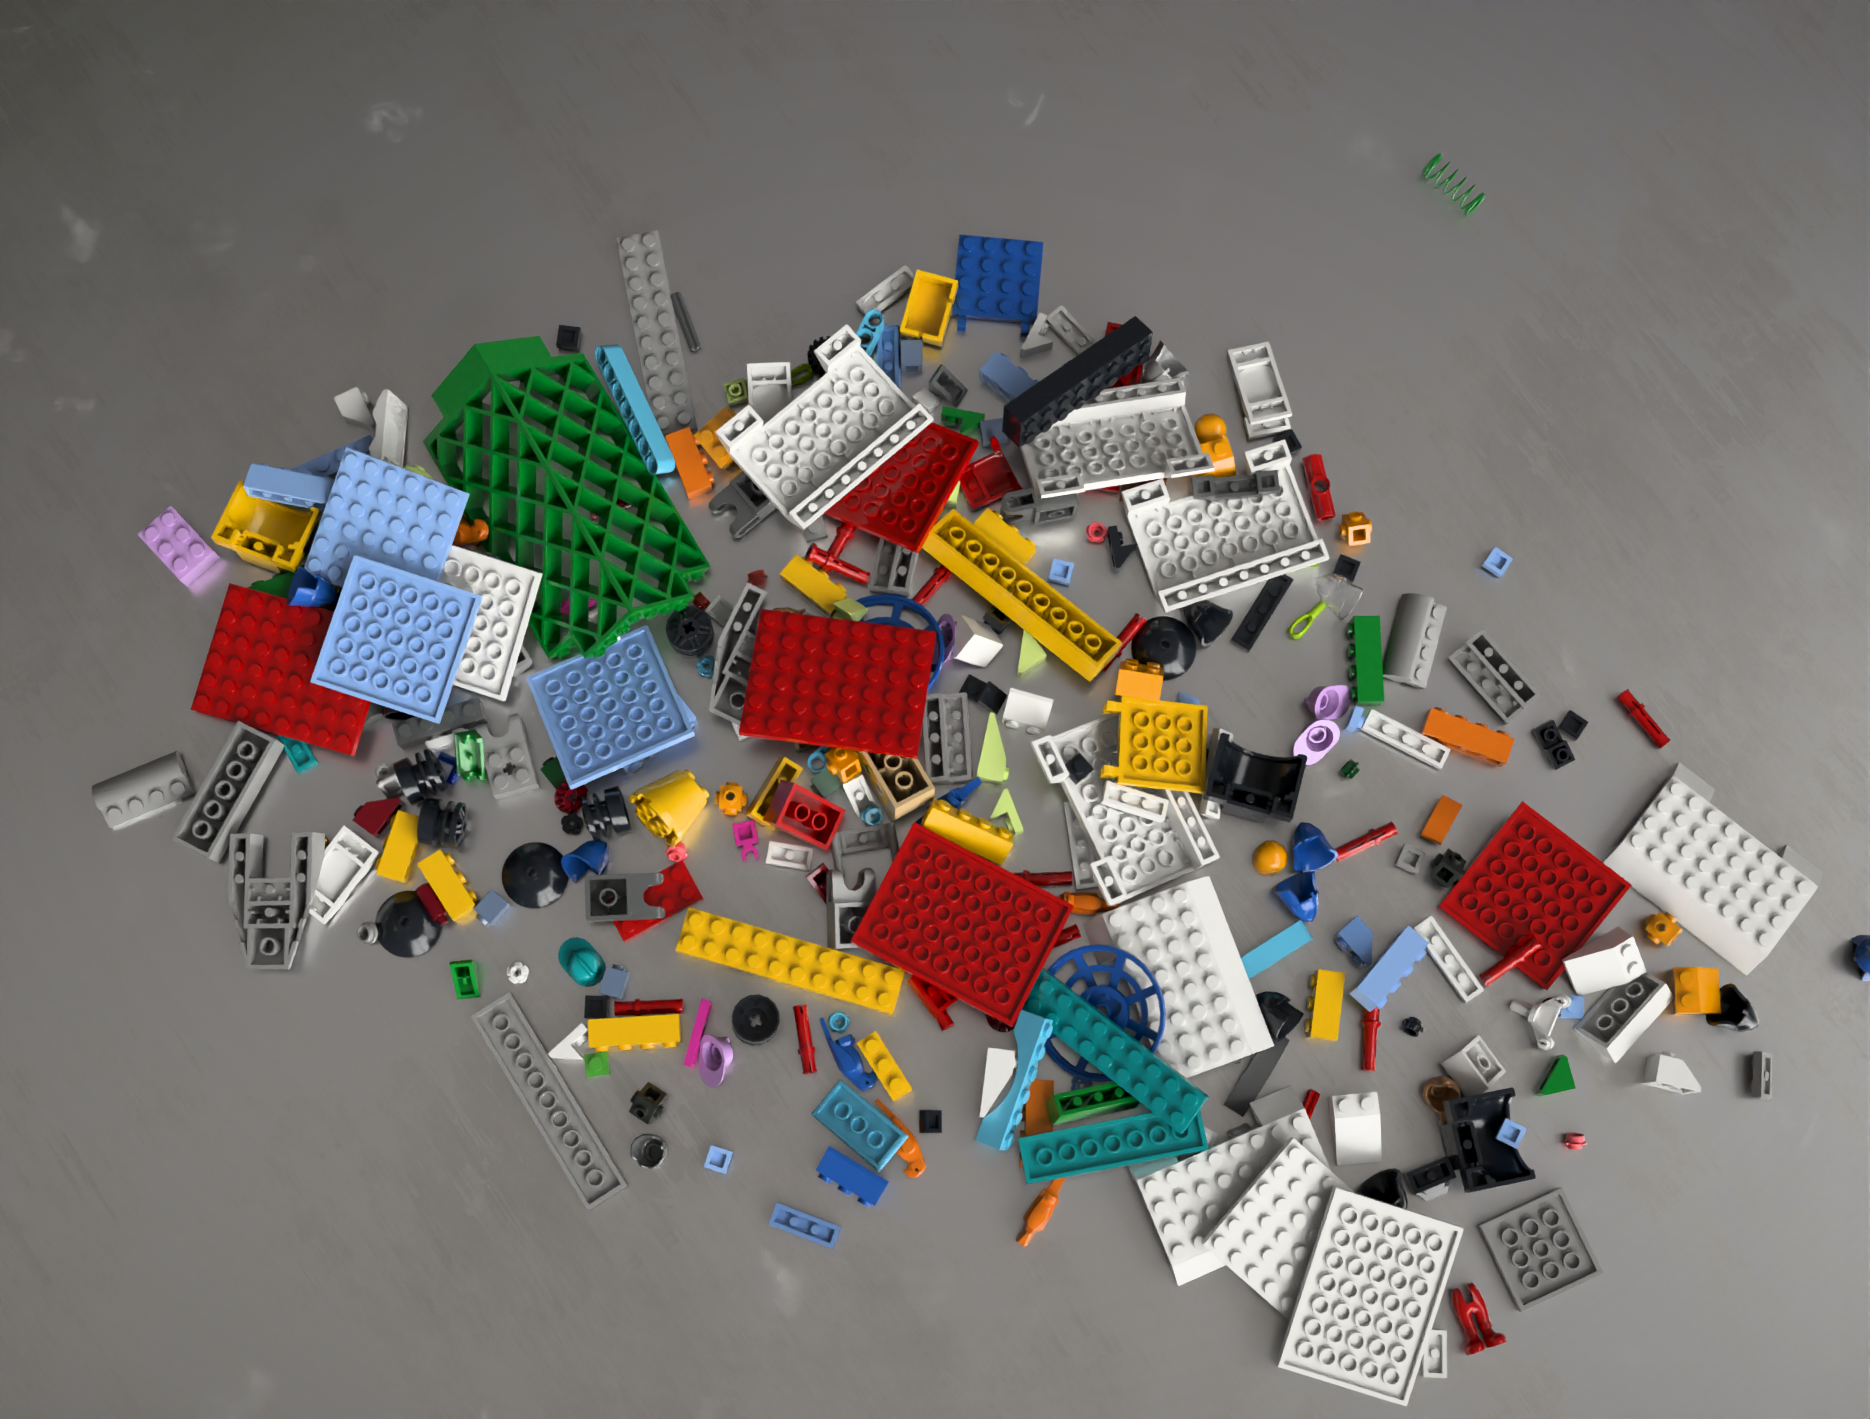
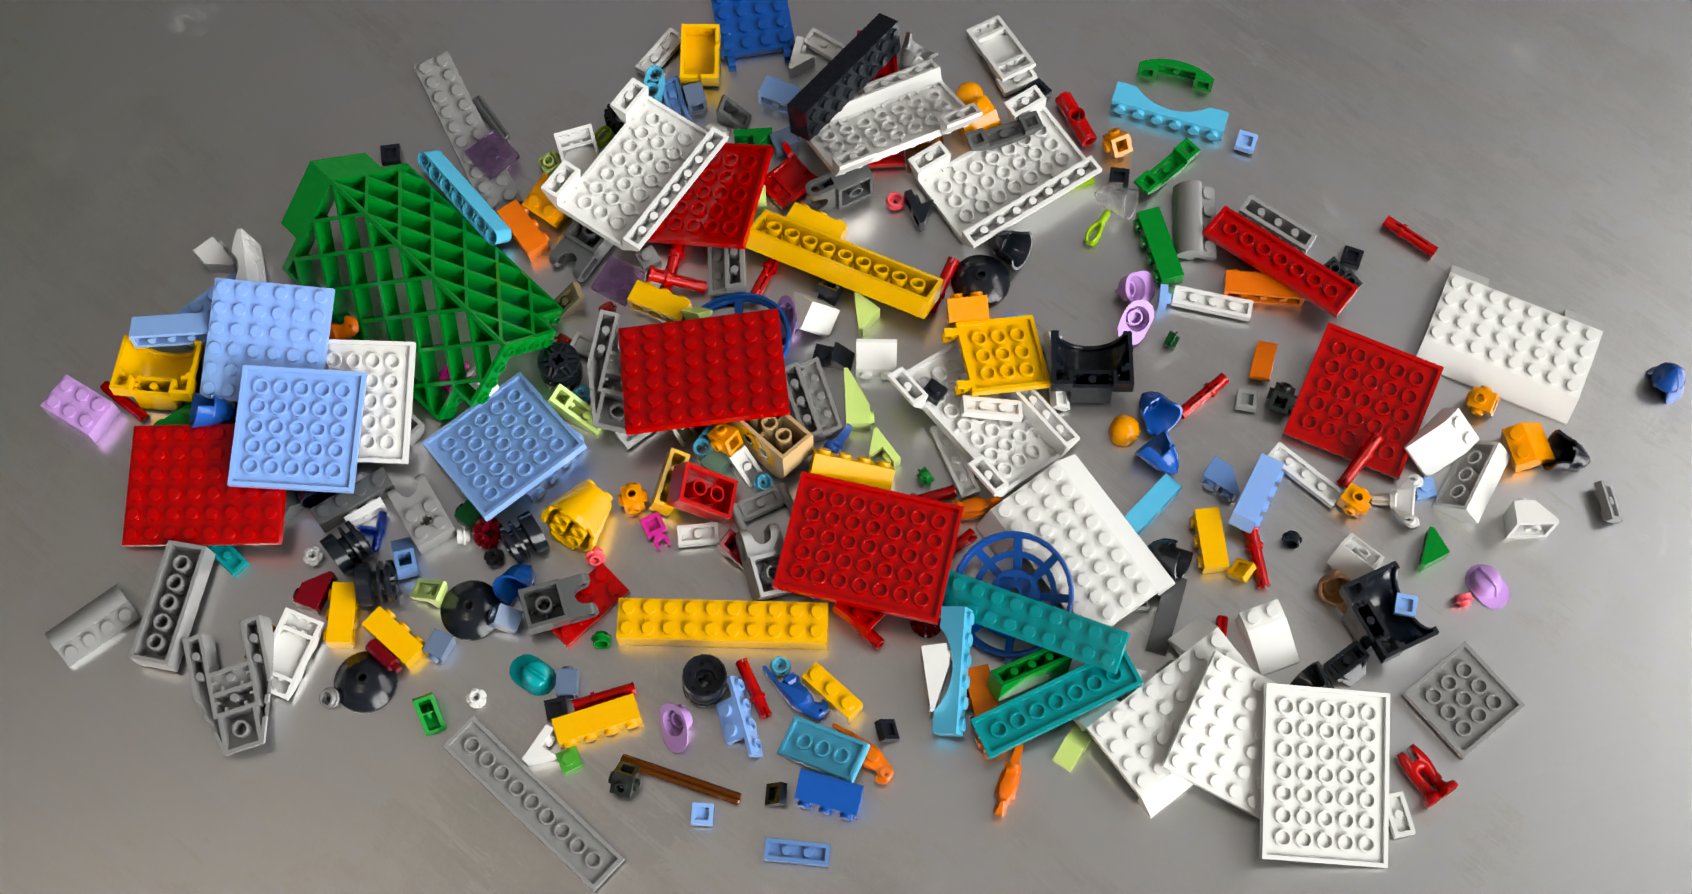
camera: 10 degrees left, 10 degrees down
light grey tile [376,770,403,799] -> none
green hinge [453,730,486,781] -> none
dark grey hair [630,1134,667,1169] -> none
dark pink tile [683,998,712,1068] -> none
light blue plate [1048,558,1075,586] -> none
black tile [1230,574,1294,653] -> none
none -> red axle [100,381,149,422]
none -> medium blue slope [390,537,419,580]
none -> yellowish green slope [410,578,448,608]
none -> white plate [457,525,470,545]
none -> clear purple plate [465,129,520,180]
none -> sand blue brick [487,603,523,634]
none -> yellowish green slope [545,384,602,436]
none -> dark tan slope [554,282,585,320]
none -> clear purple plate [591,255,646,307]
none -> green plate [591,631,612,649]
none -> reddish brown axle [620,754,742,805]
none -> light blue bracket [715,675,763,758]
none -> black plate [765,782,787,807]
none -> green plate [916,467,934,485]
none -> yellowish green slope [1053,725,1093,772]
none -> medium azure arch [1110,81,1229,141]
none -> green slope [1133,138,1201,195]
none -> green slope [1137,59,1214,92]
none -> red plate [1203,206,1359,318]
none -> yellow plate [1226,558,1256,583]
none -> light orange brick [1336,482,1372,518]
none -> lavender piece [1465,564,1510,609]

